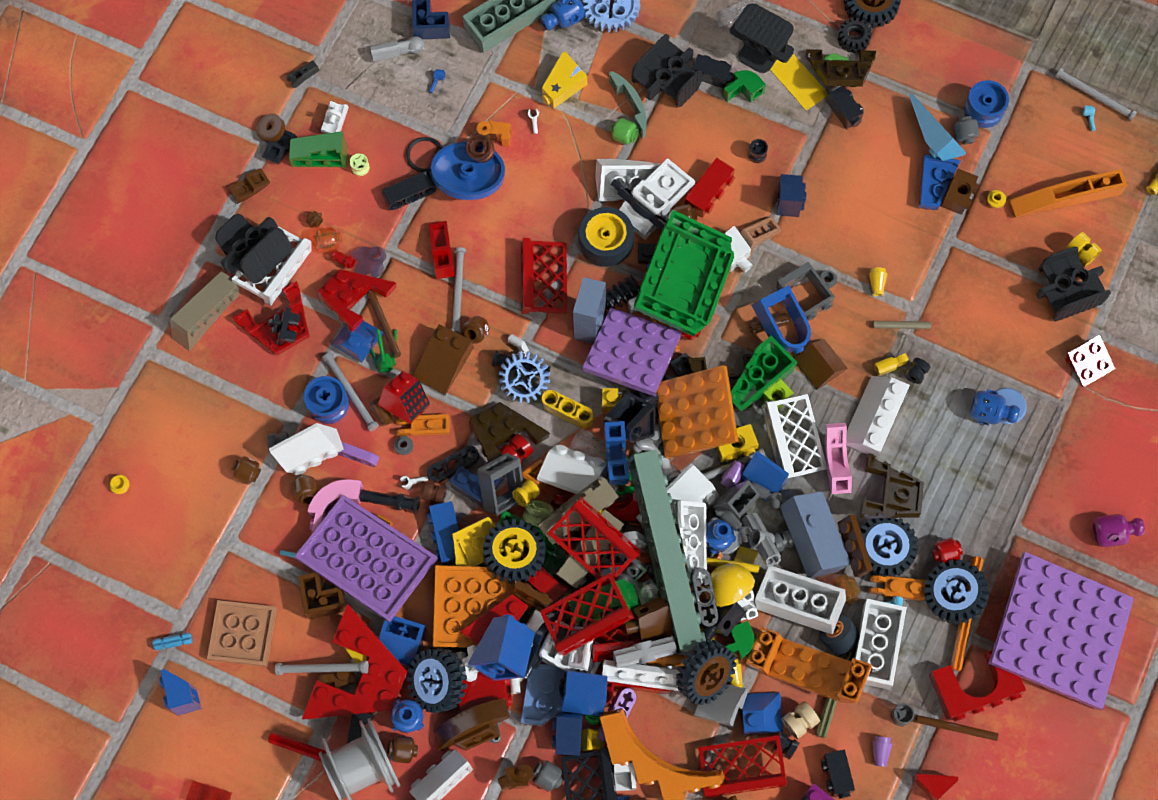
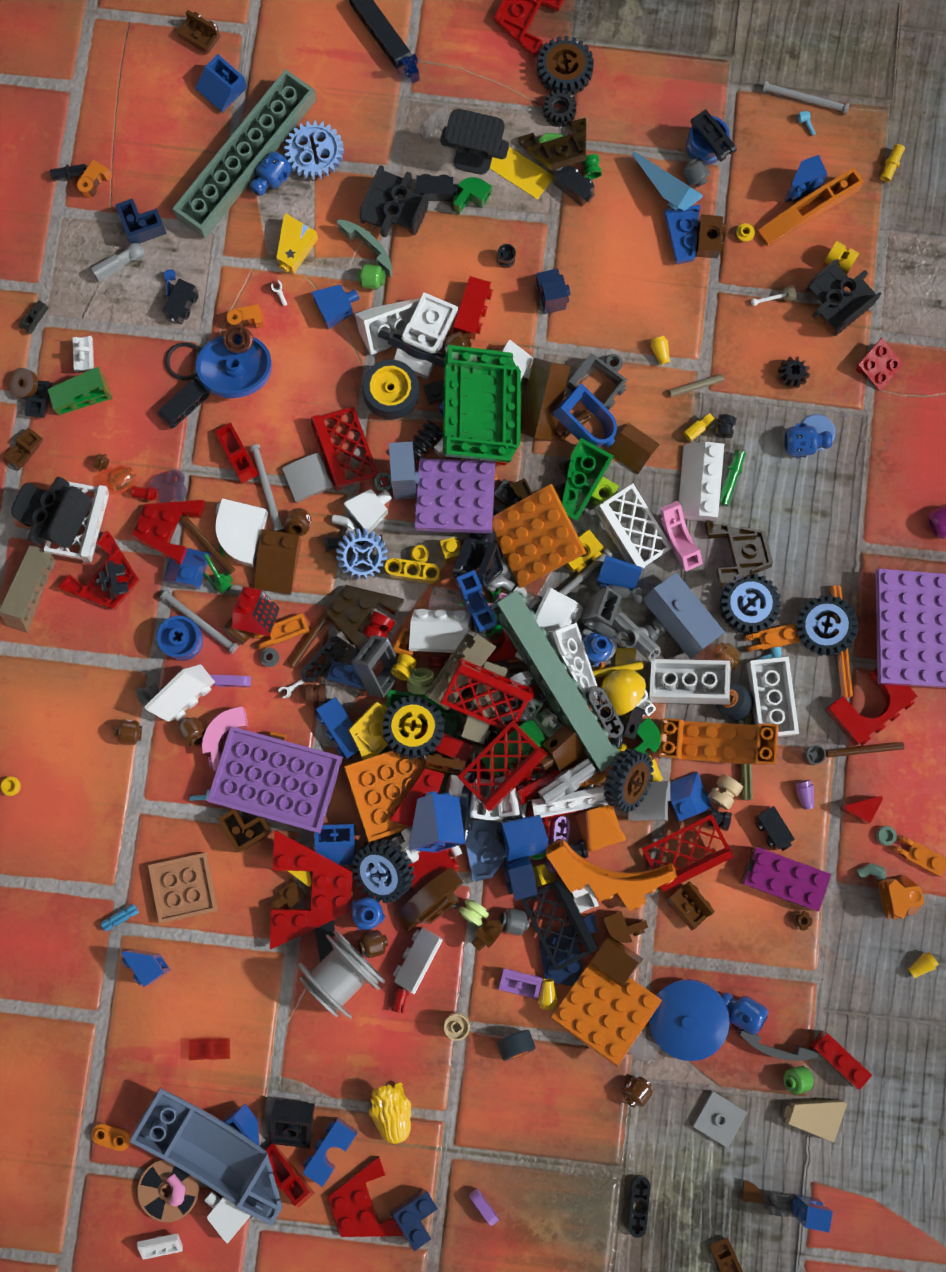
camera: 25 degrees left, 10 degrees up
red axle [268,732,327,762] -> none
light grey bar [275,661,369,675] -> none
yellowish green wheel [350,153,370,176] -> none
black pin [360,489,420,514] -> none
medium lavender cone [721,460,745,488] -> none
nougat slope [740,216,782,249] -> none
reddish brown plate [837,515,873,577] -> none
red head [932,537,963,565] -> none
none -> black brick [162,278,199,324]
none -> white brick [215,498,269,567]
none -> light grey slope [282,453,334,502]
none -> reddish brown bar [288,601,333,668]
none -> blue torso [312,285,359,329]
none -> white torso [344,489,392,534]
none -> tile [374,473,392,492]
none -> yellow plate [410,545,429,563]
none -> yellowish green wheel [458,898,489,927]
none -> reddish brown slope [520,358,570,440]
none -> black wheel [568,839,589,858]
none -> orange piece [575,805,626,852]
none -> green wheel [582,154,602,180]
none -> black plate [690,109,737,162]
none -> green pin [719,450,747,507]
none -> hinge [751,285,796,306]
none -> black gear [778,356,810,389]
none -> blue slope [784,155,827,202]

